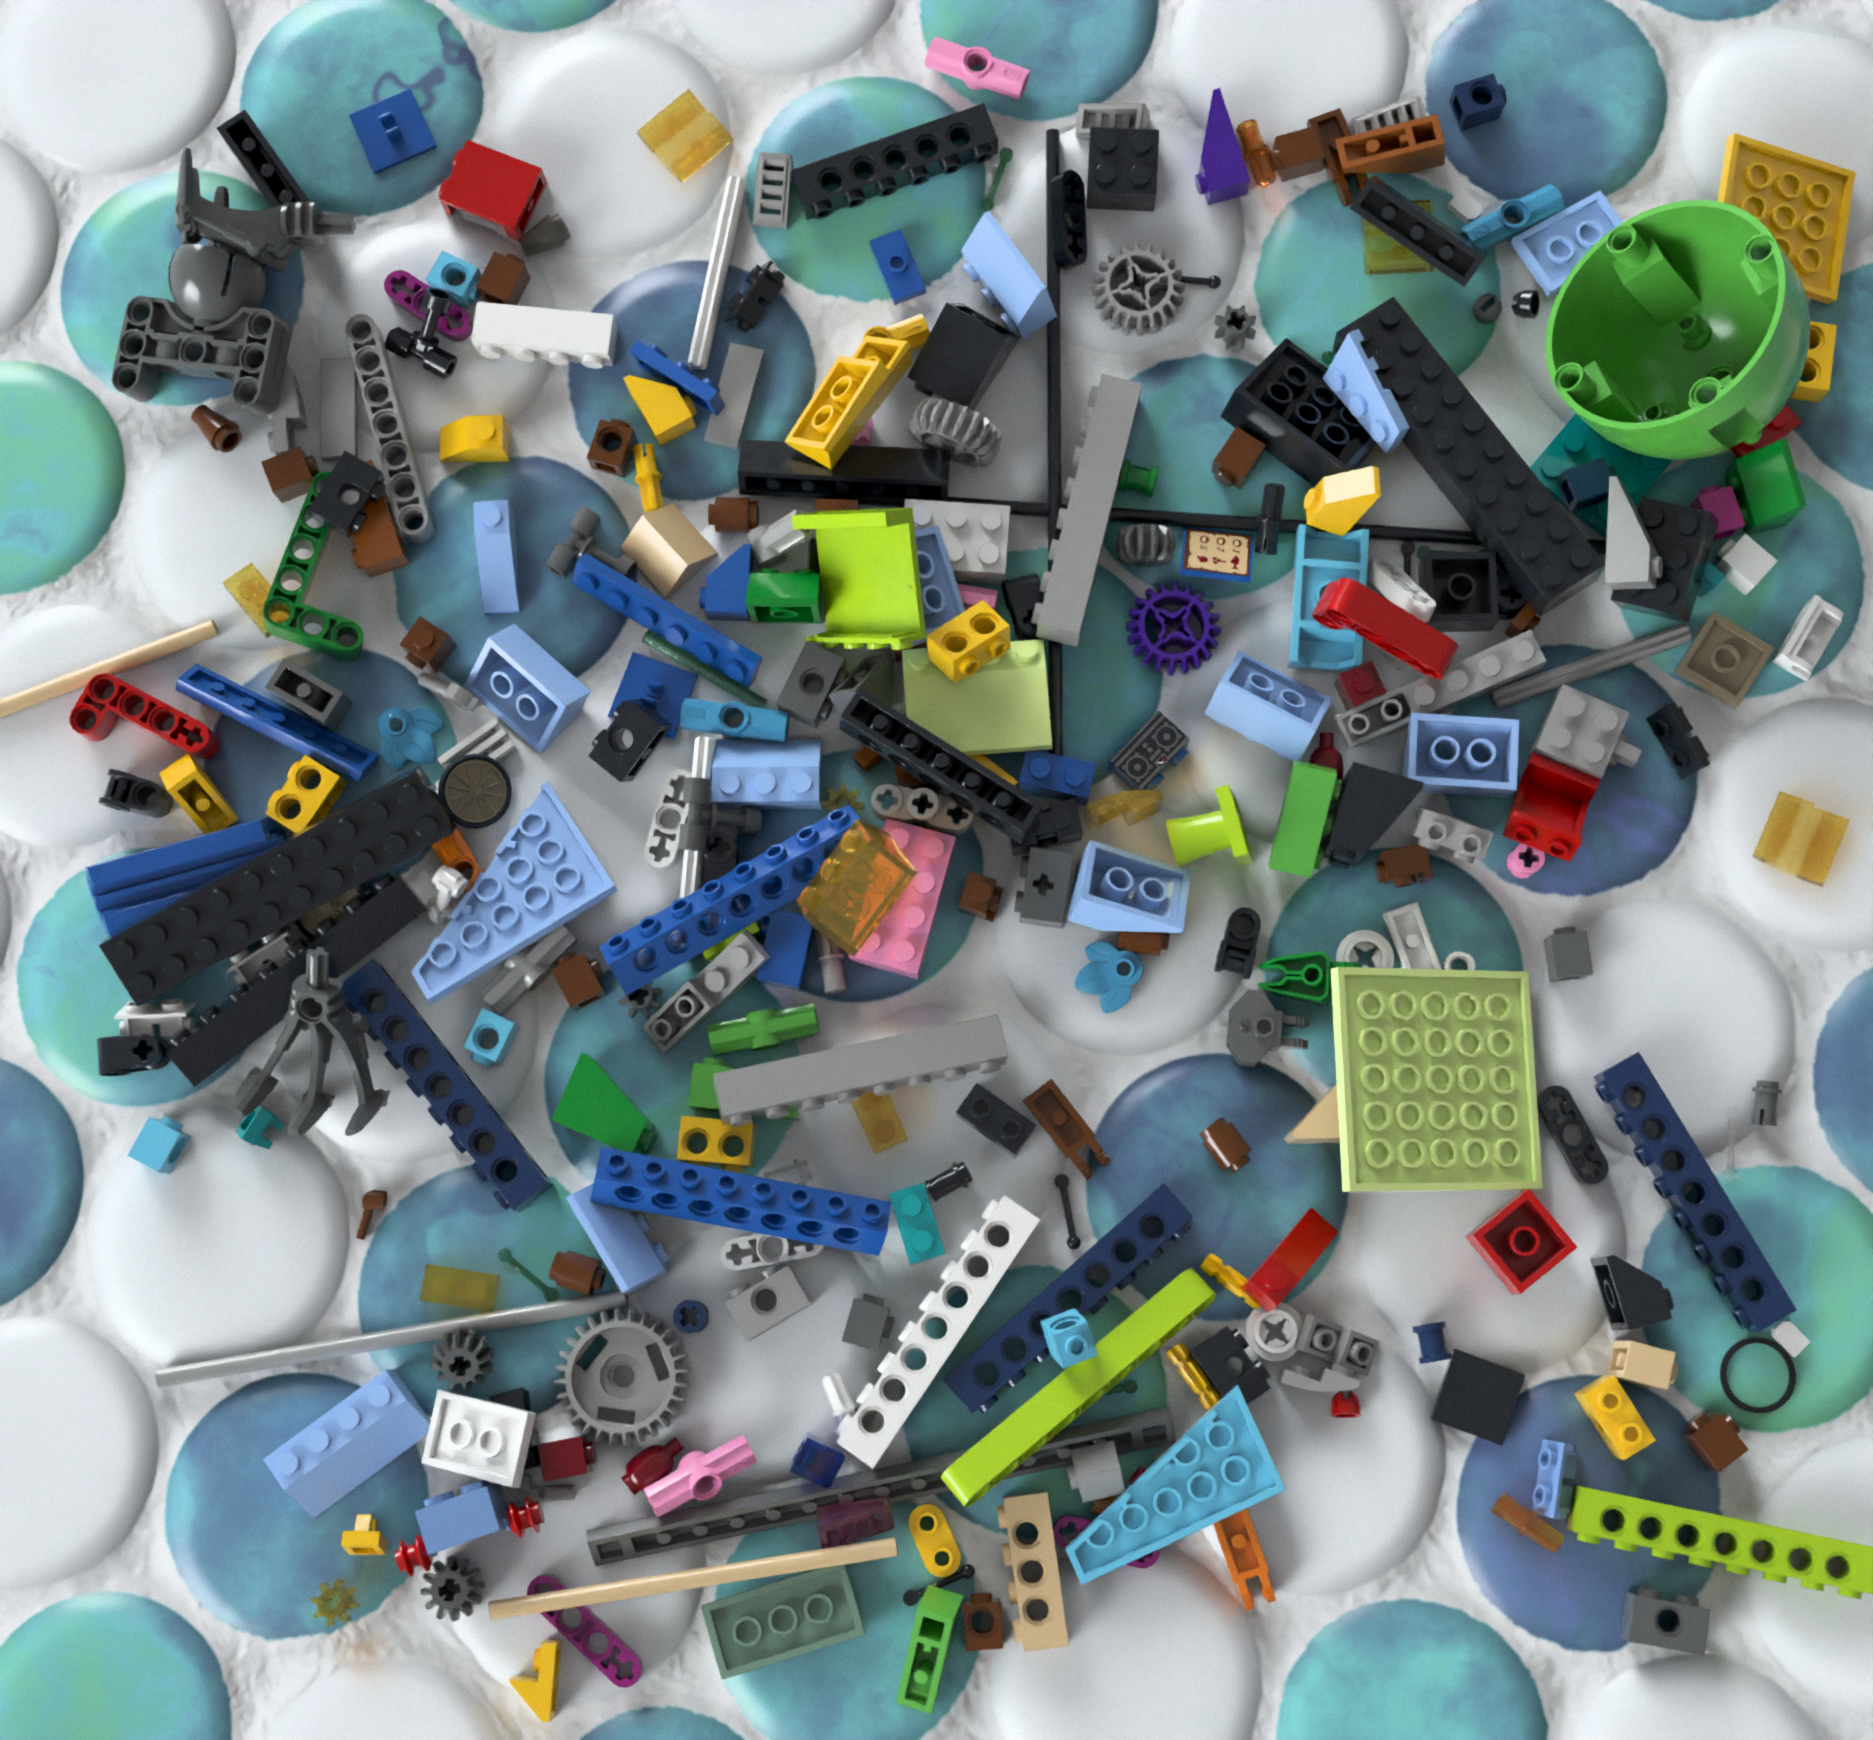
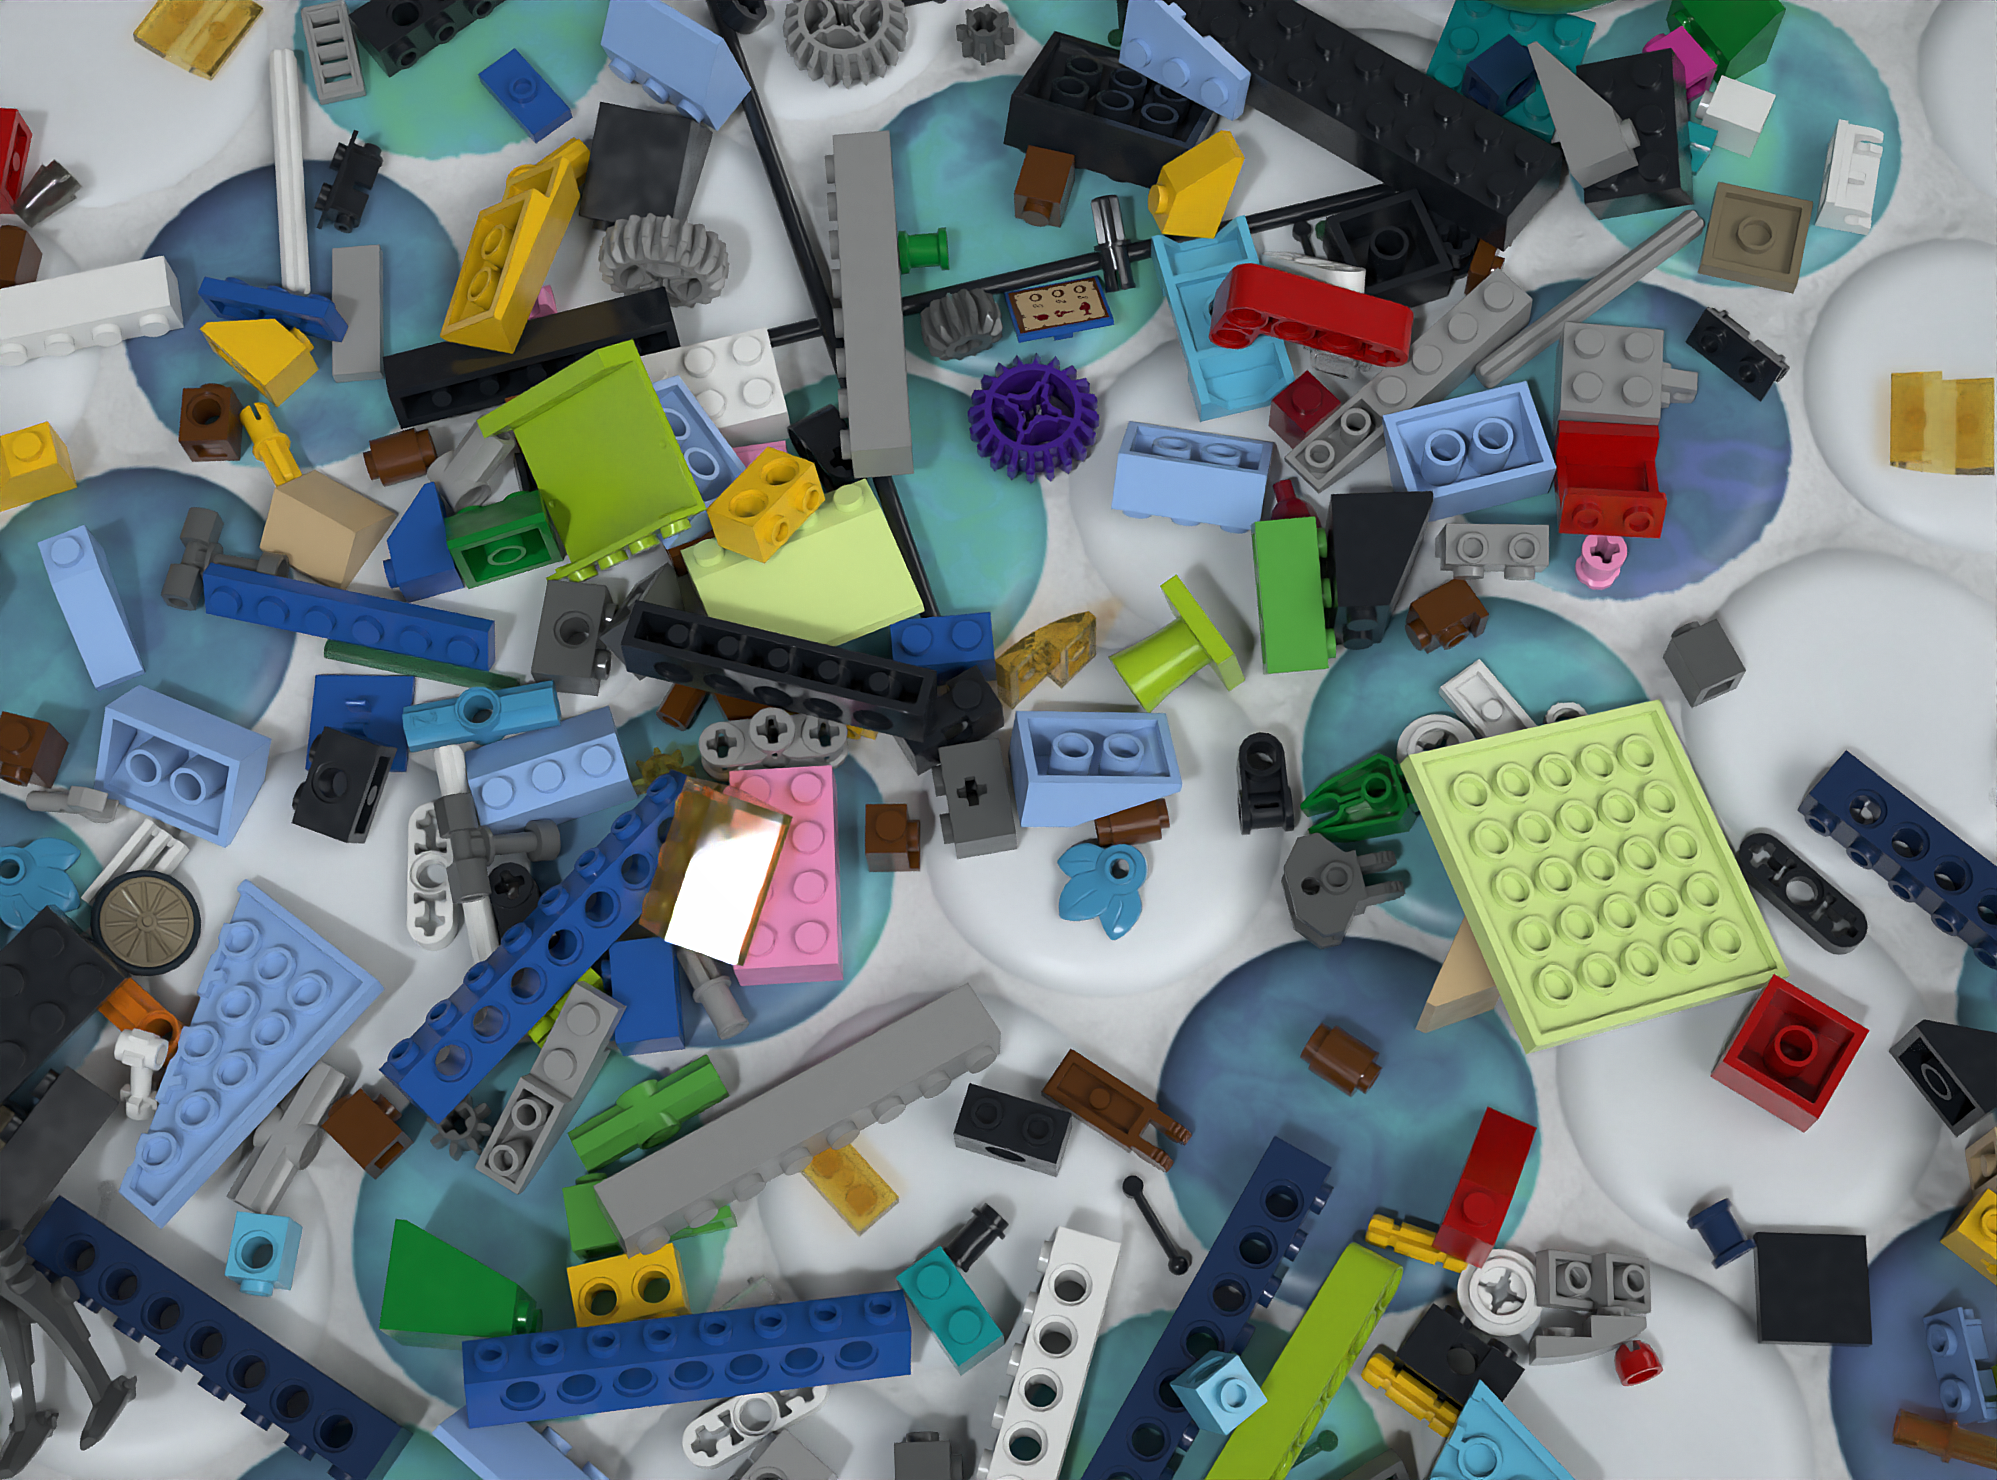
camera: 20 degrees left, 10 degrees down
brick [1108,710,1190,797] -> none

